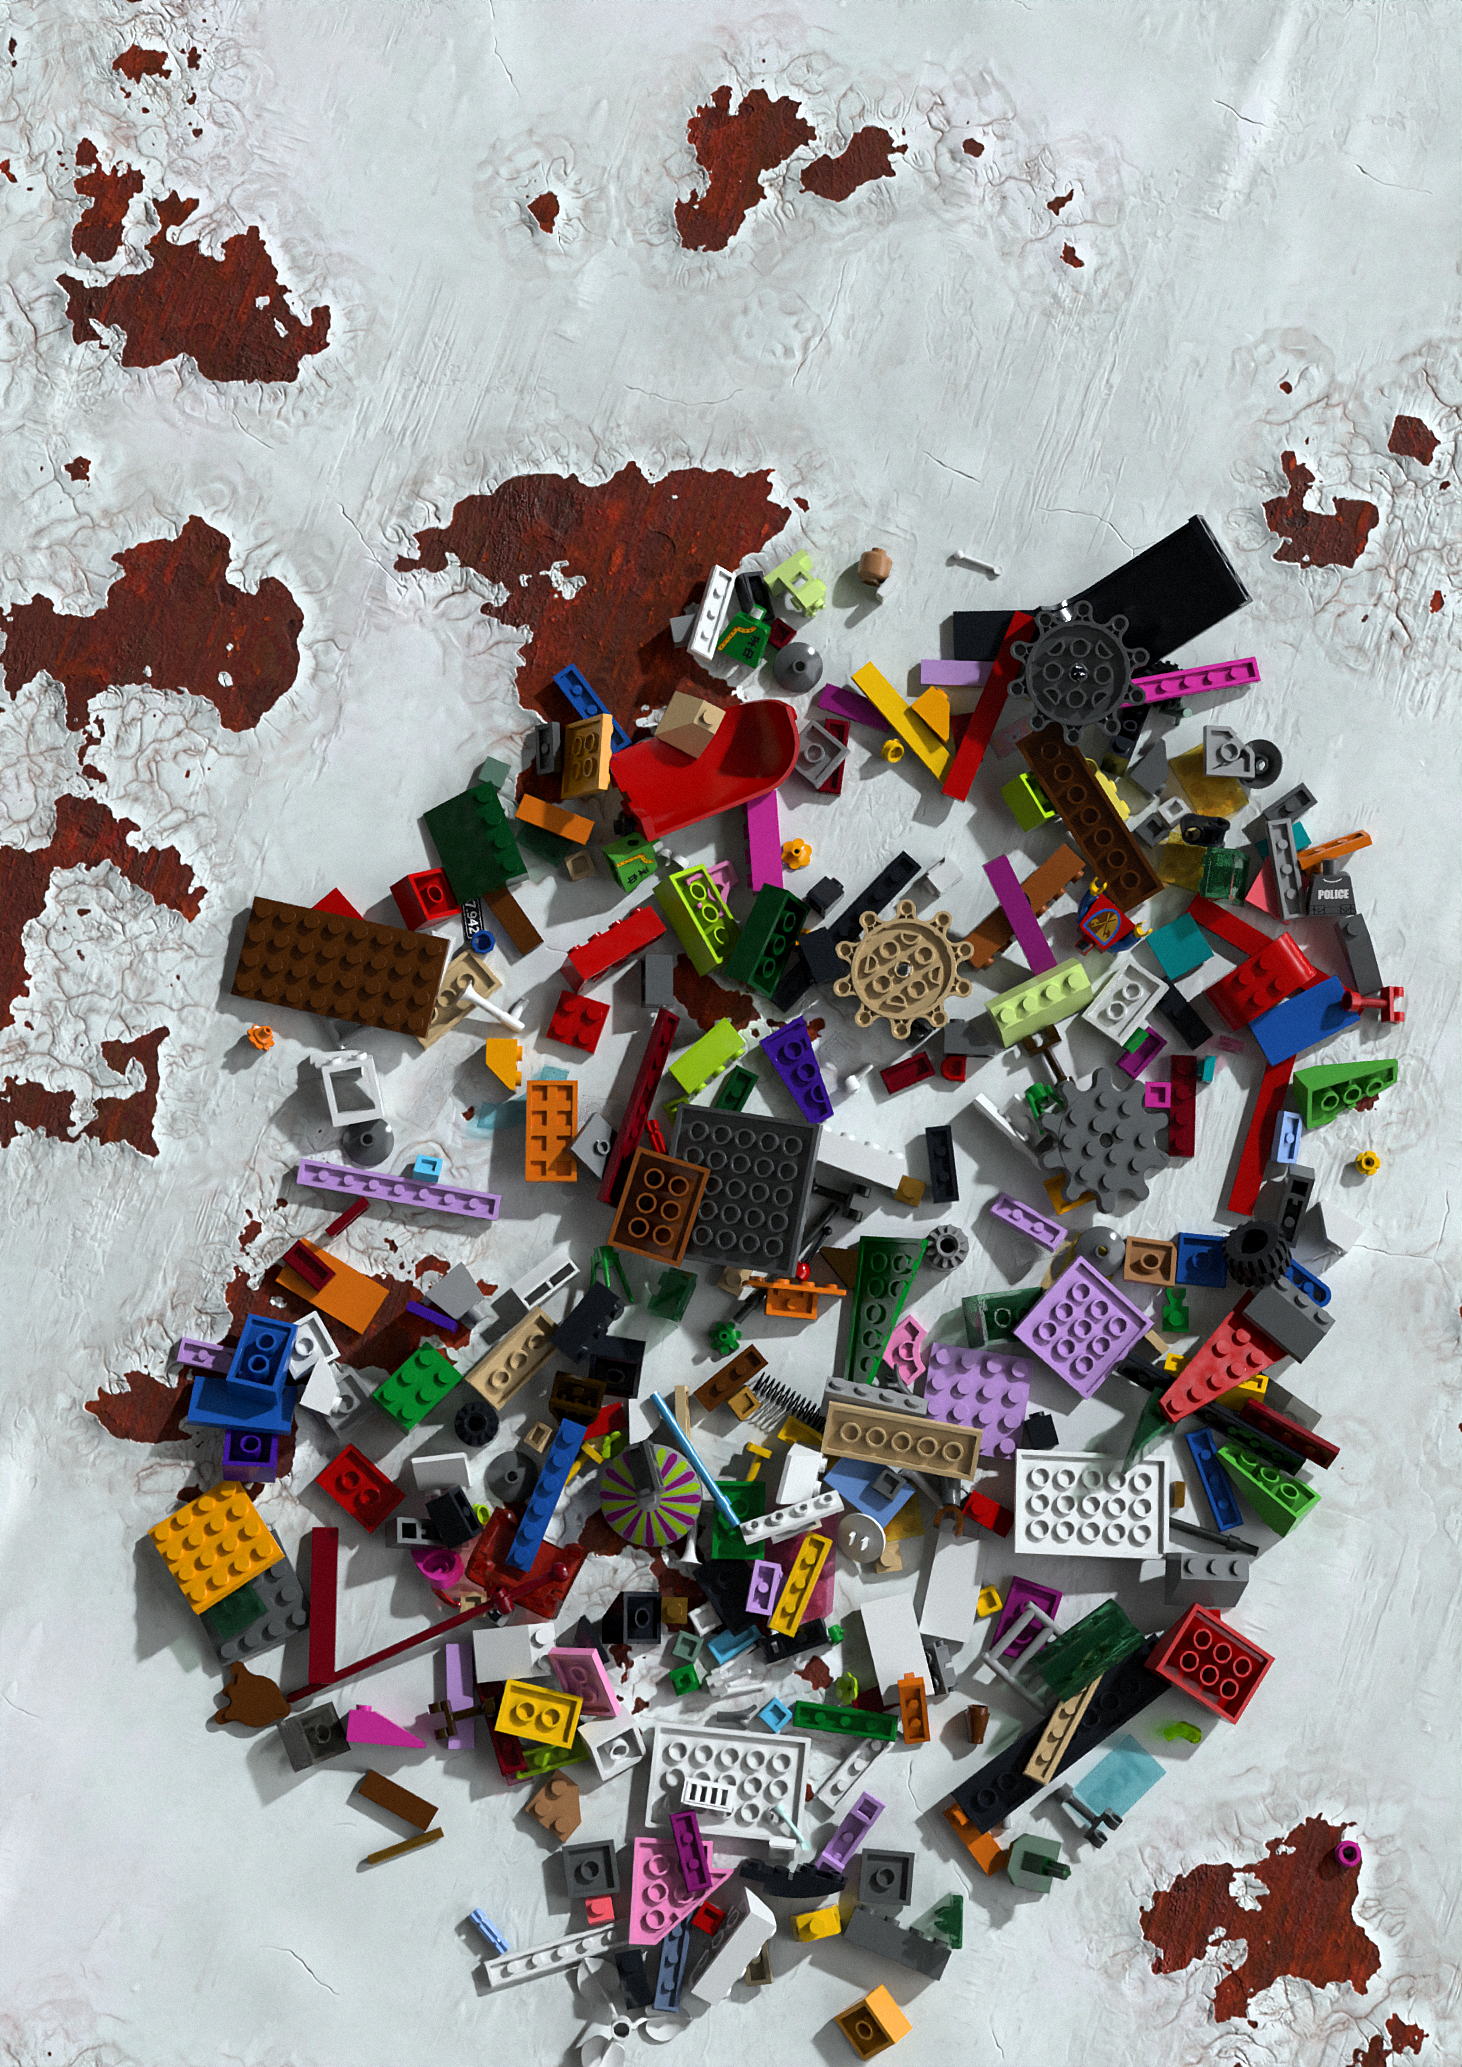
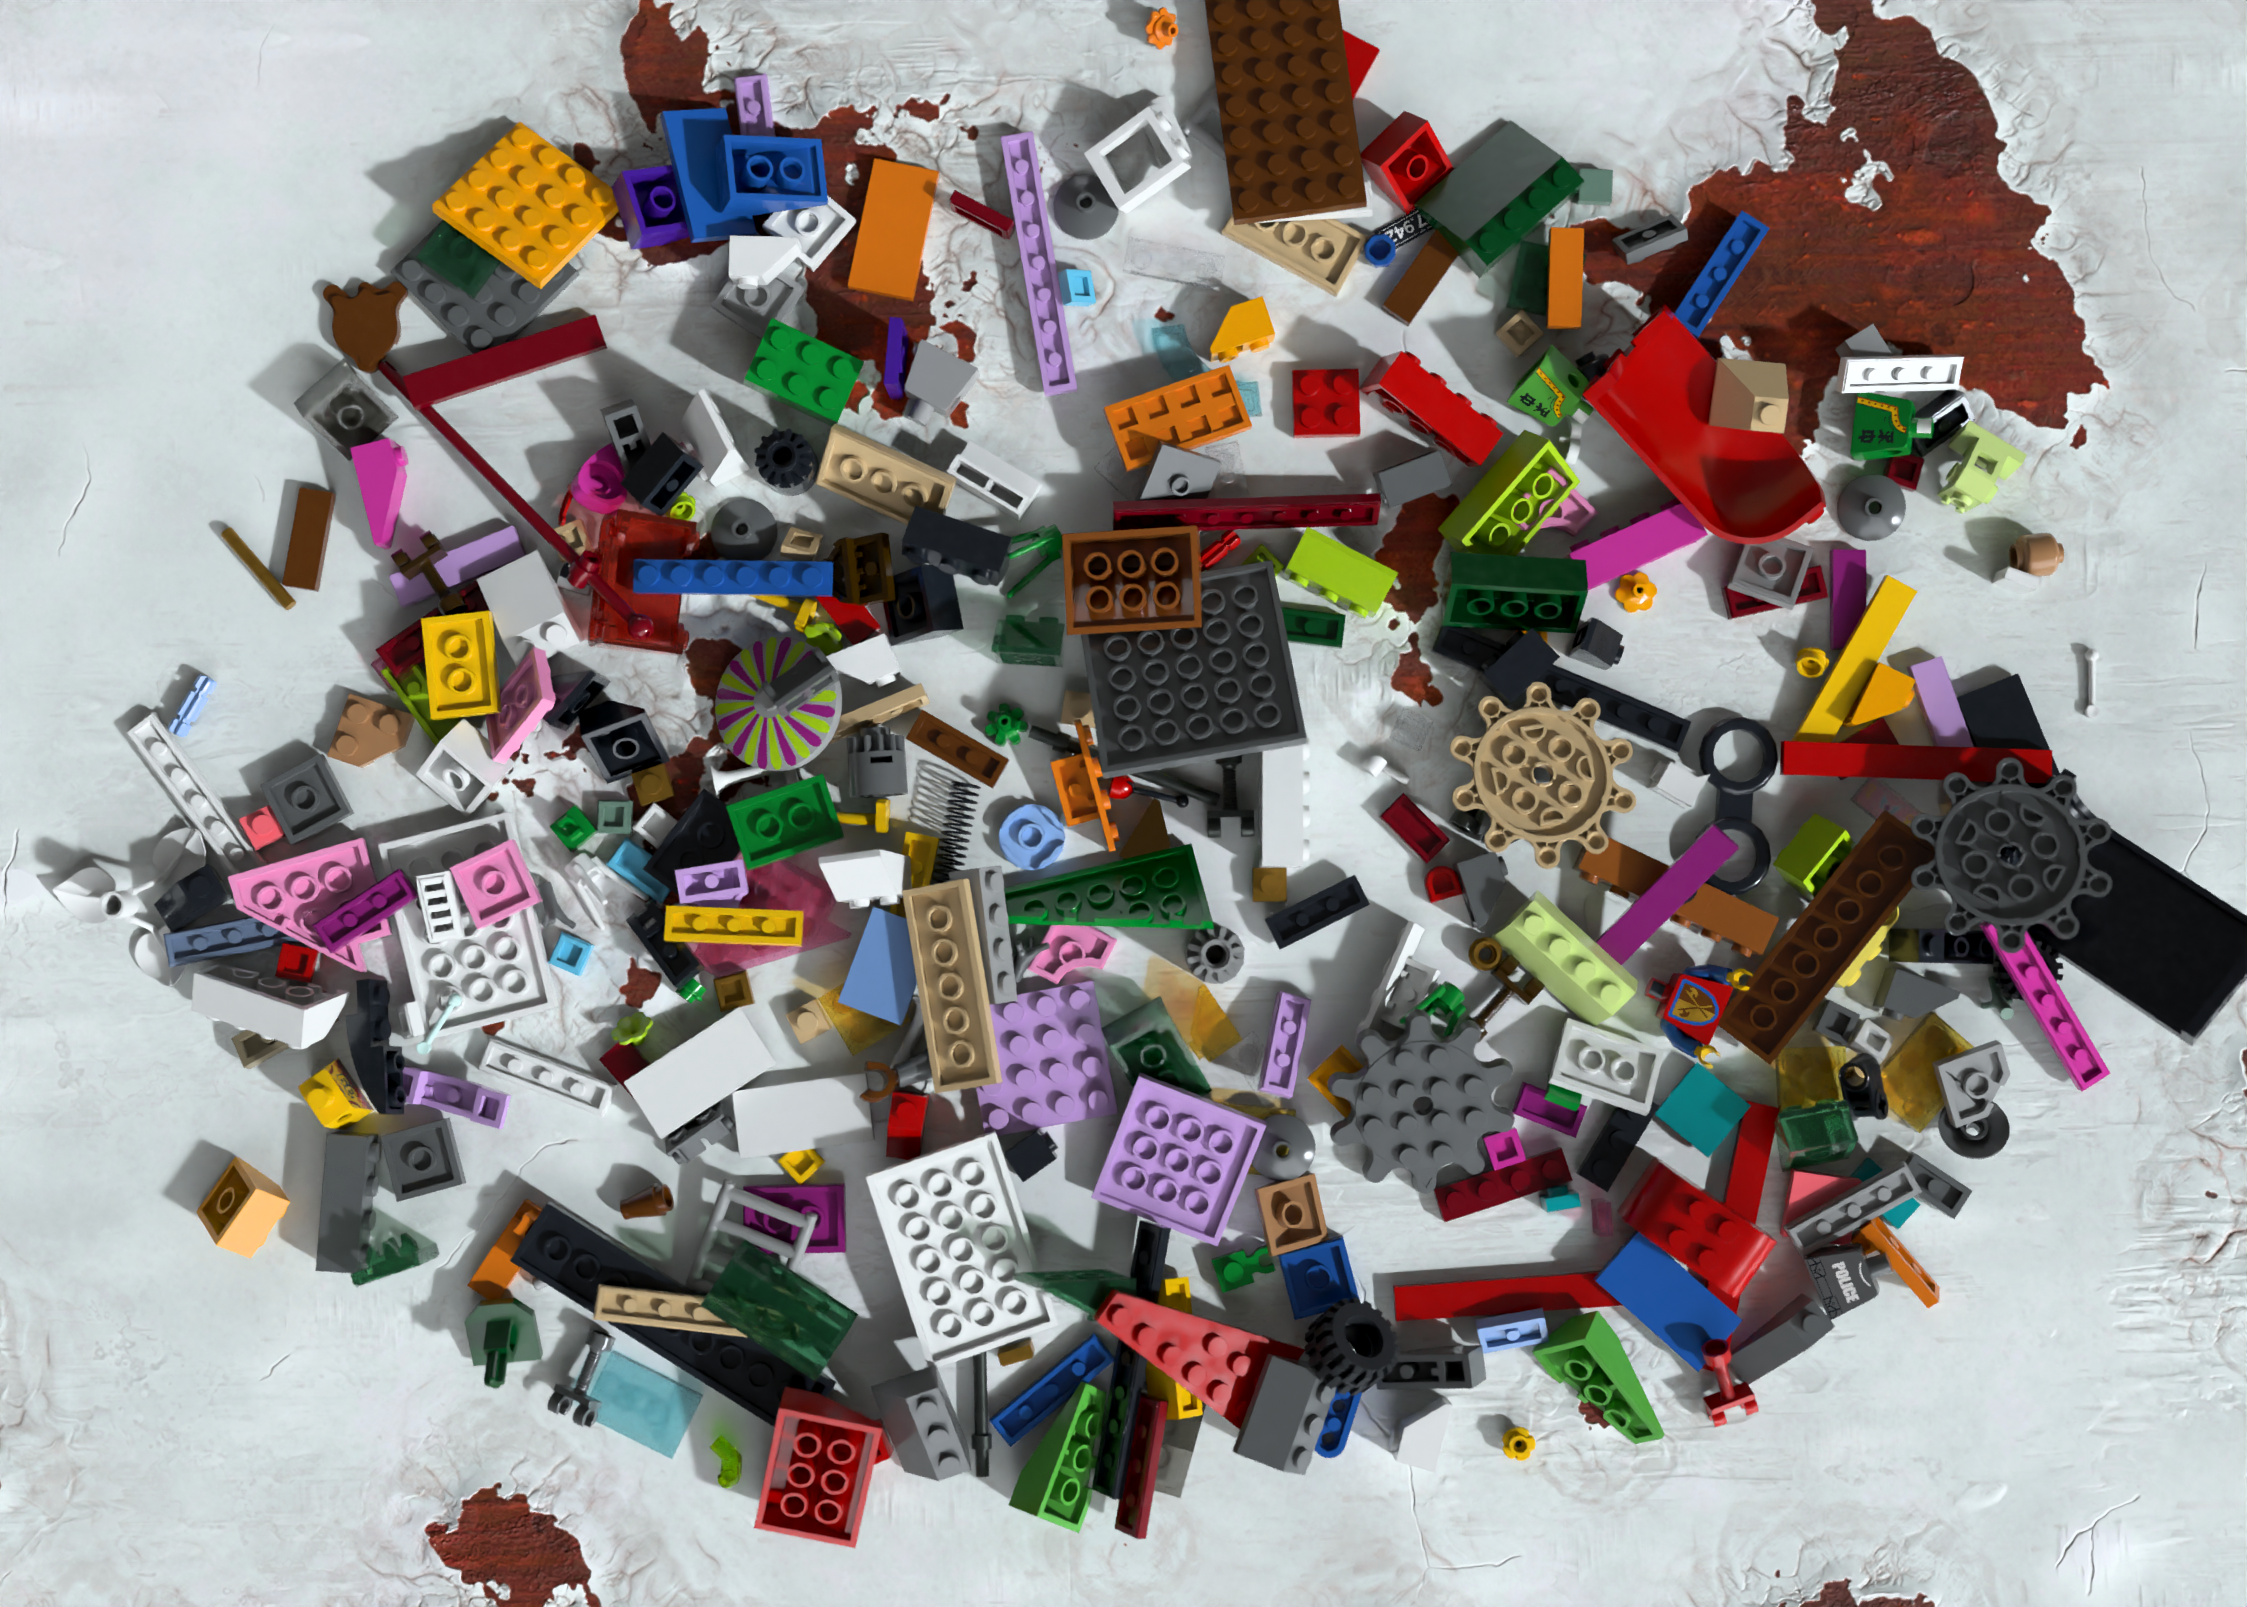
camera: 70 degrees right, 5 degrees up
dark red tile [282,1239,337,1293] -> none
red plate [315,1443,407,1534] -> none
white piece [456,980,530,1034] -> none
light orange plate [561,713,613,800] -> none
dark azure bar [649,1391,740,1528] -> none
pearl gold plate [724,1385,762,1421] -> none
white bracket [739,1490,845,1545] -> none
dark purple wing [759,1016,834,1124] -> none
green tile [793,1700,900,1742] -> none
white piece [837,1513,886,1563] -> none
dark grey tile [871,1466,907,1502] -> none
orange hinge [897,1672,930,1745] -> none
tan tile [1142,1329,1170,1356] -> none
none -> bright pink plate [450,839,543,929]
none -> pearl gold tile [713,971,755,1012]
none -> dark grey gear [847,727,908,798]
none -> light blue tile [999,804,1065,871]
none -> clear yellow slope [1188,983,1243,1063]
none -> pearl gold plate [1468,937,1502,971]
none -> black bar [1695,716,1778,895]

